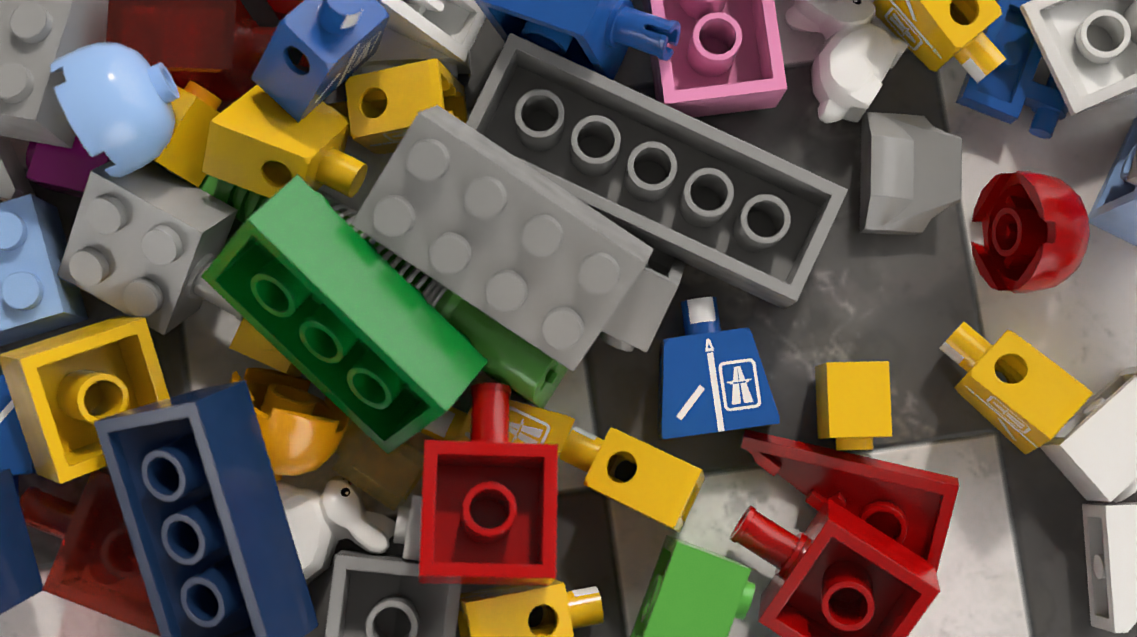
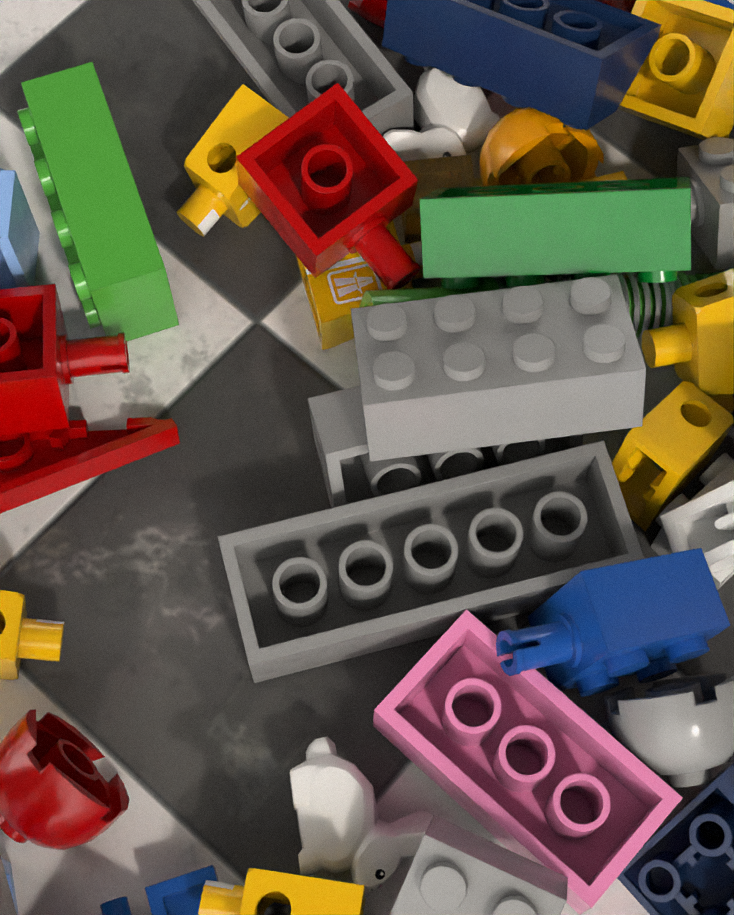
camera: 145 degrees right, 15 degrees down
yellow torso [559,426,705,533] -> none
blue torso [657,297,780,440] -> none
yellow brick [815,361,892,450] -> none
light grey slope [859,112,962,235] -> none

